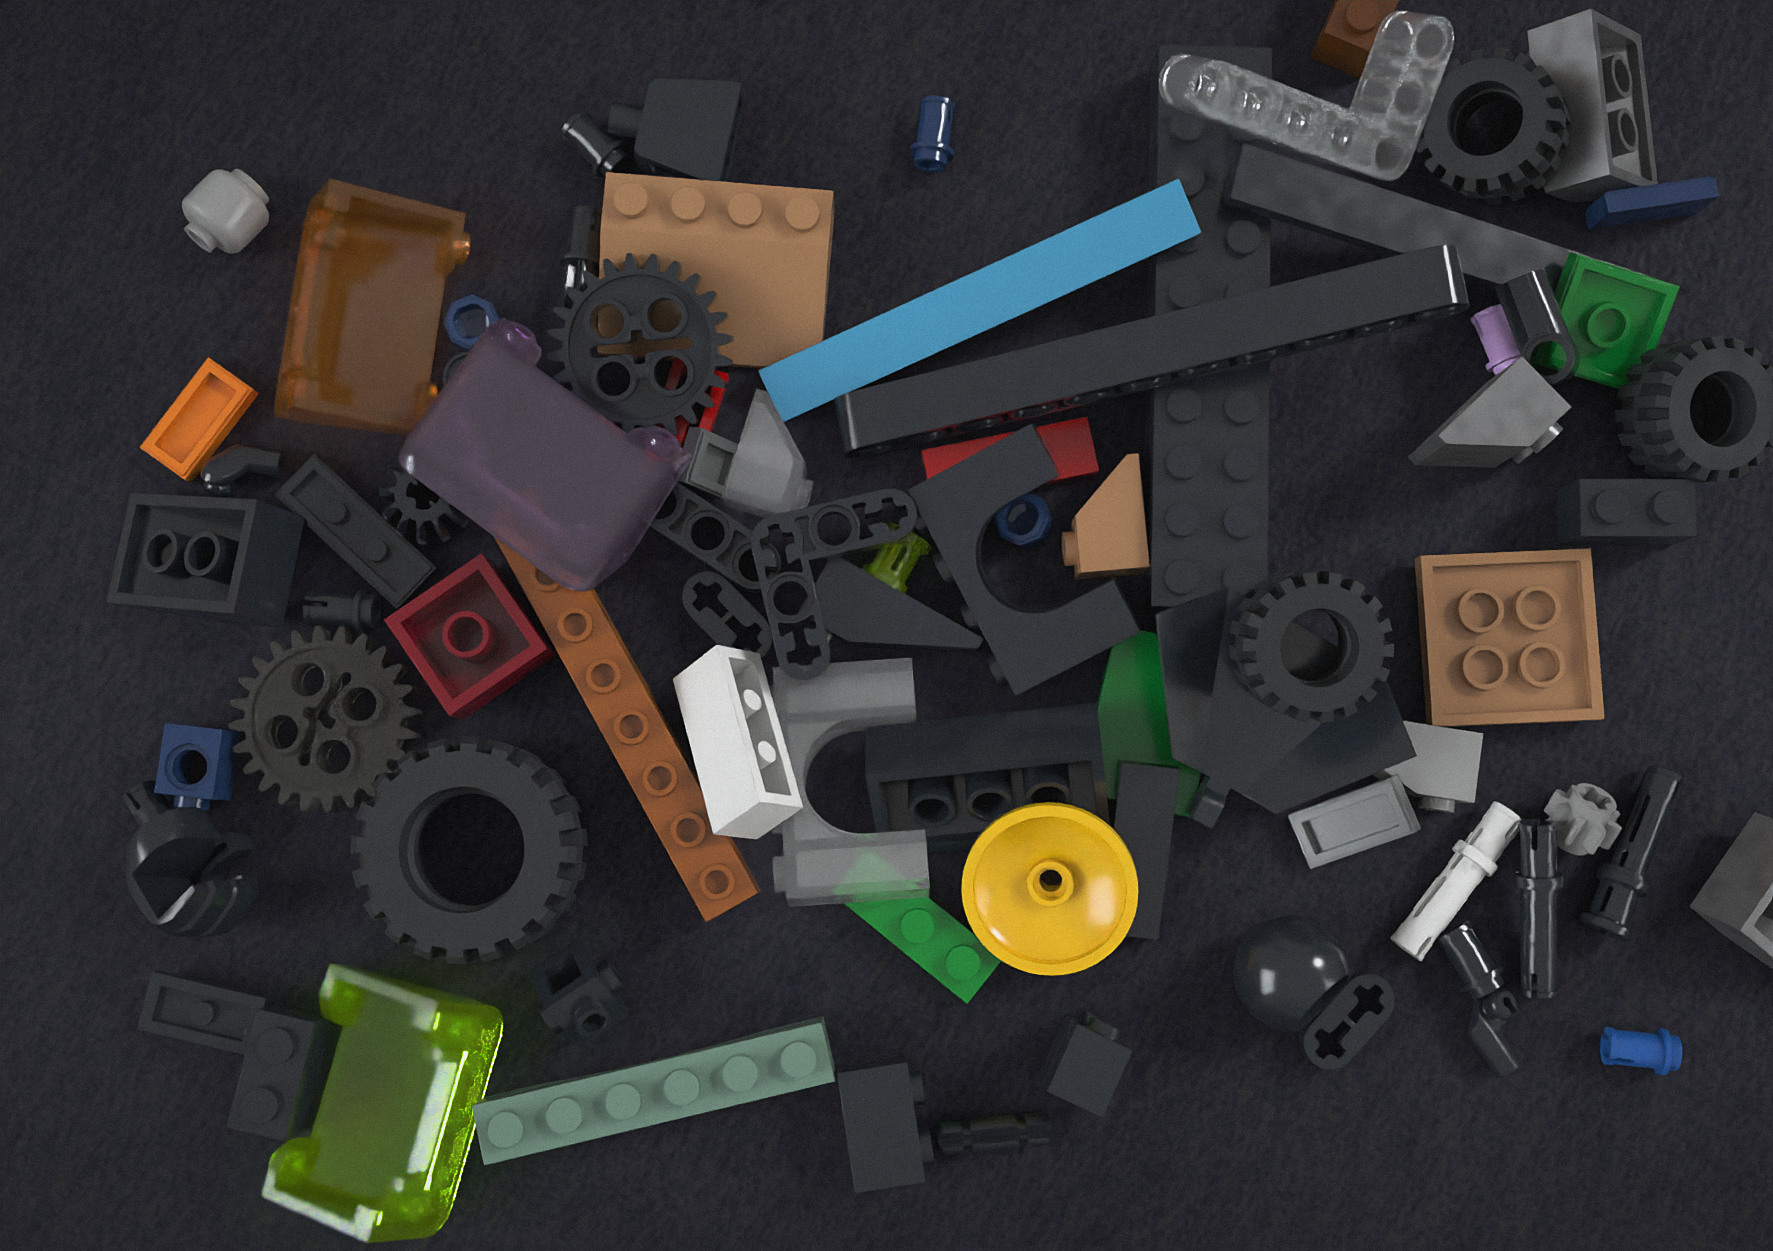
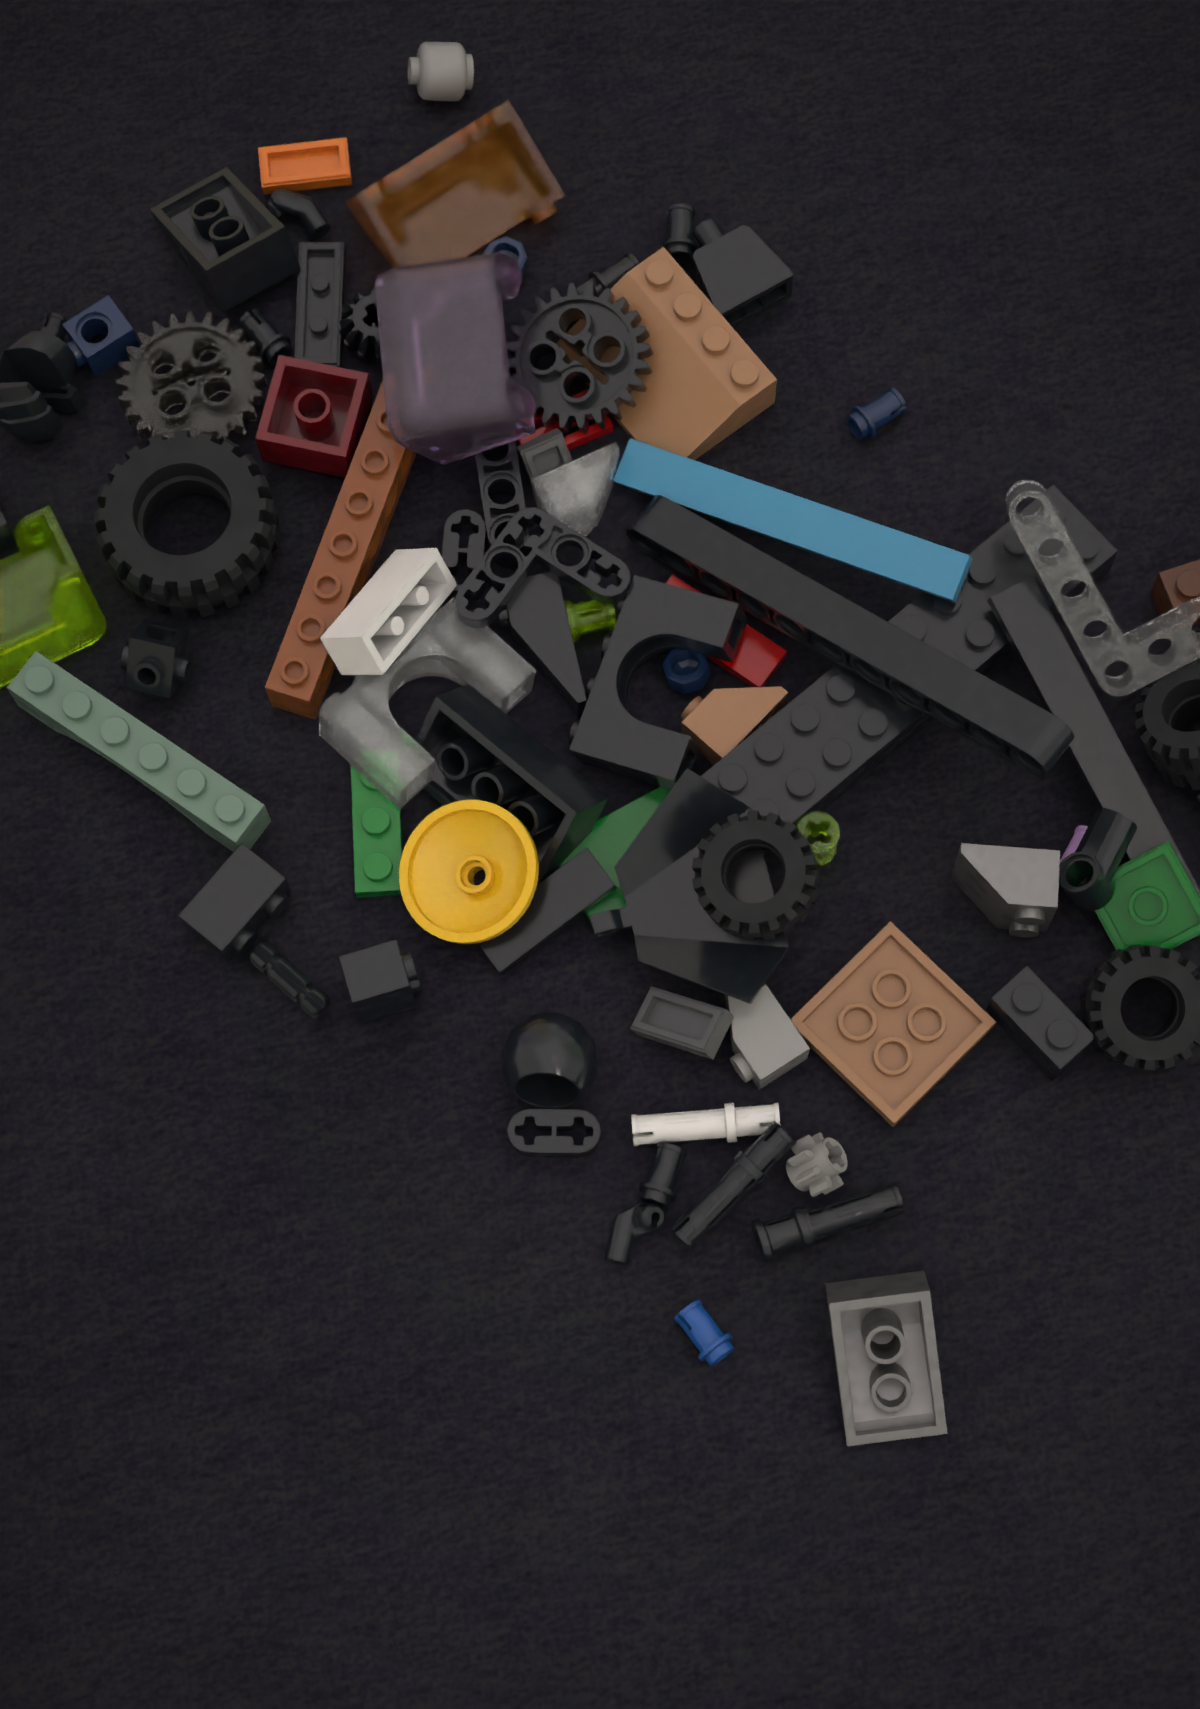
camera: 55 degrees right, 10 degrees down
none -> clear neon green bush [797,811,840,865]

